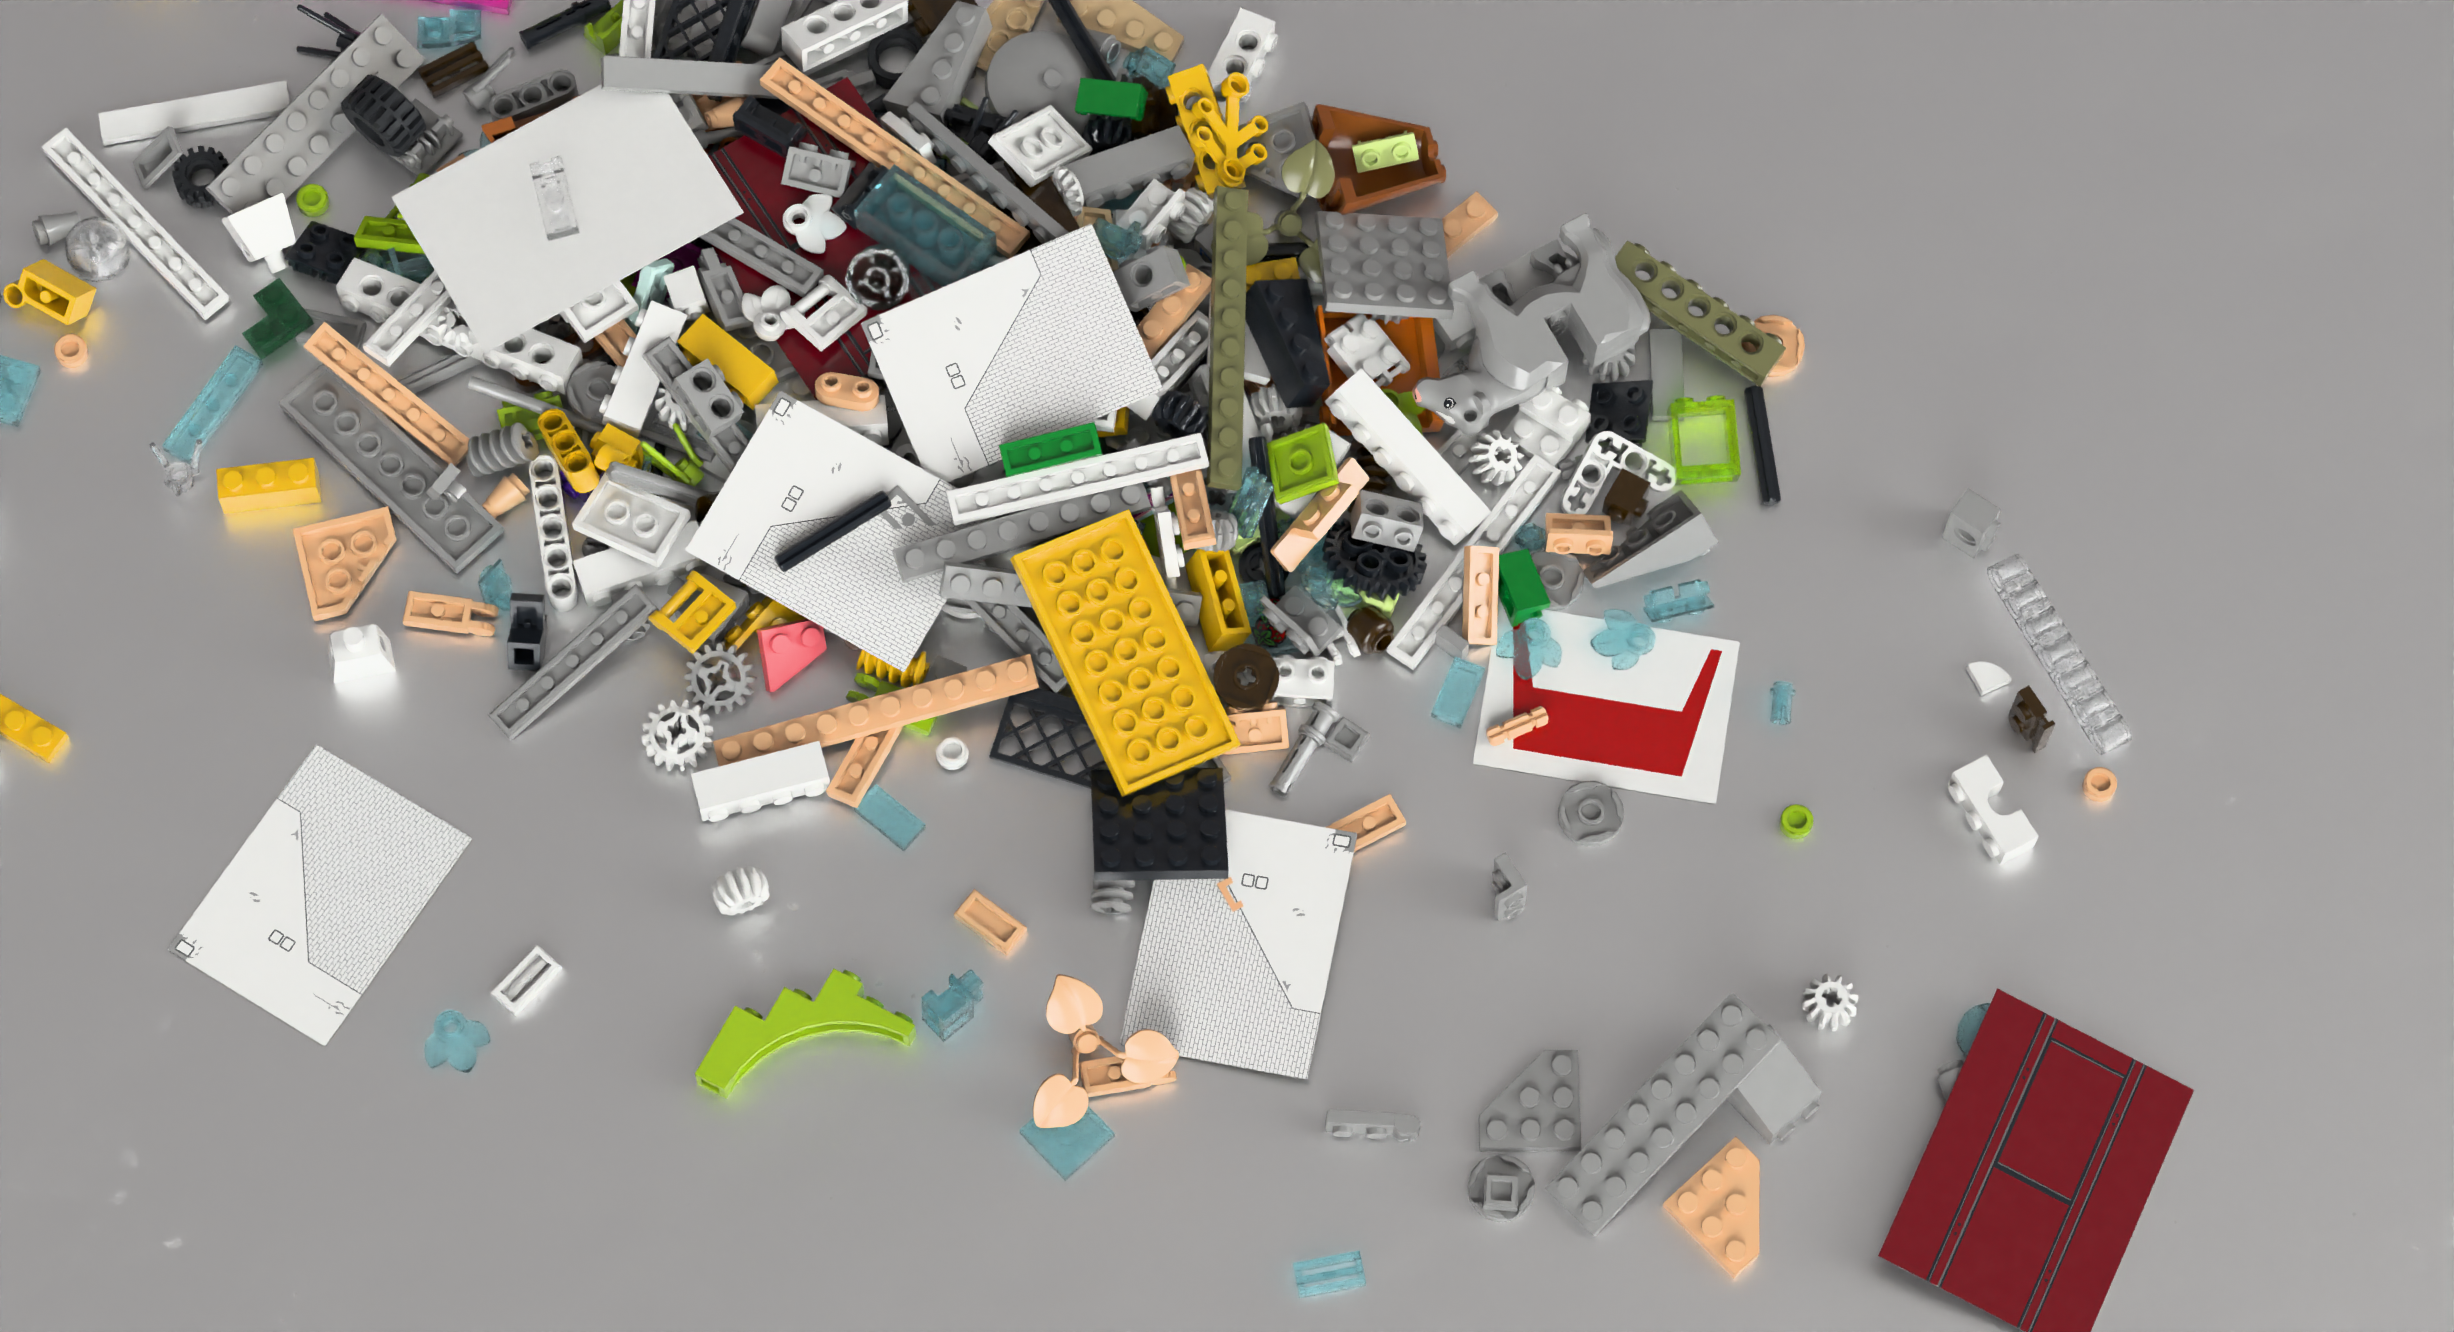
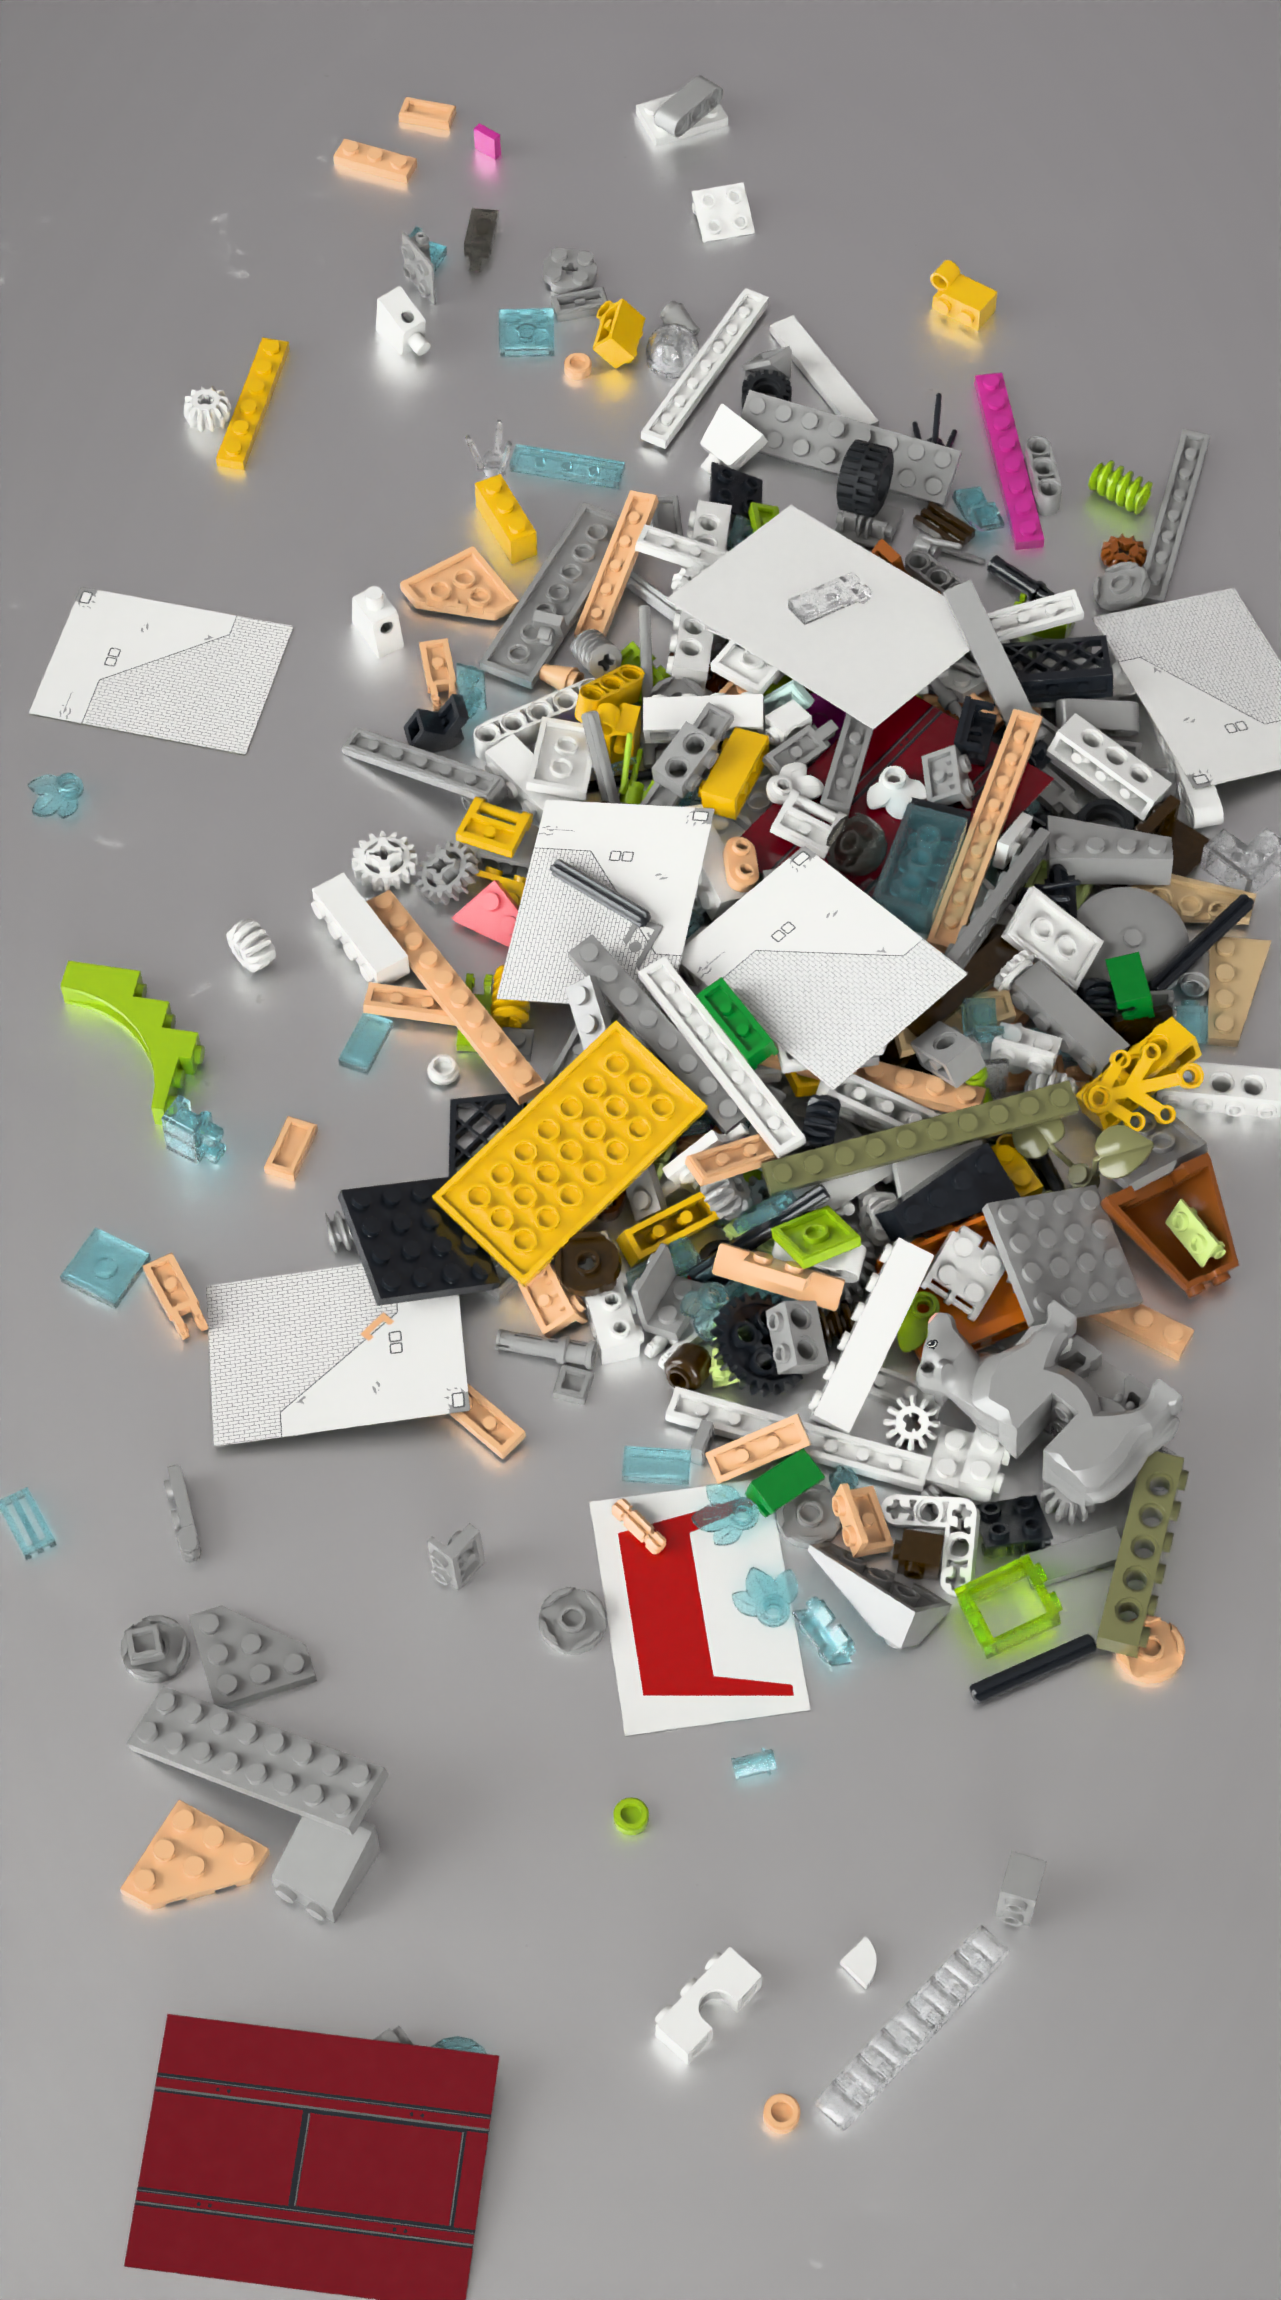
camera: 75 degrees right, 10 degrees down
clear green plate [242,278,314,360] -> none
lime tile [296,184,329,217] -> none
white tile [490,945,562,1017] -> none
light nougat plant [1033,974,1179,1128] -> none
white gear [1801,973,1859,1031] -> none
dark brown plate [2008,685,2055,753] -> none

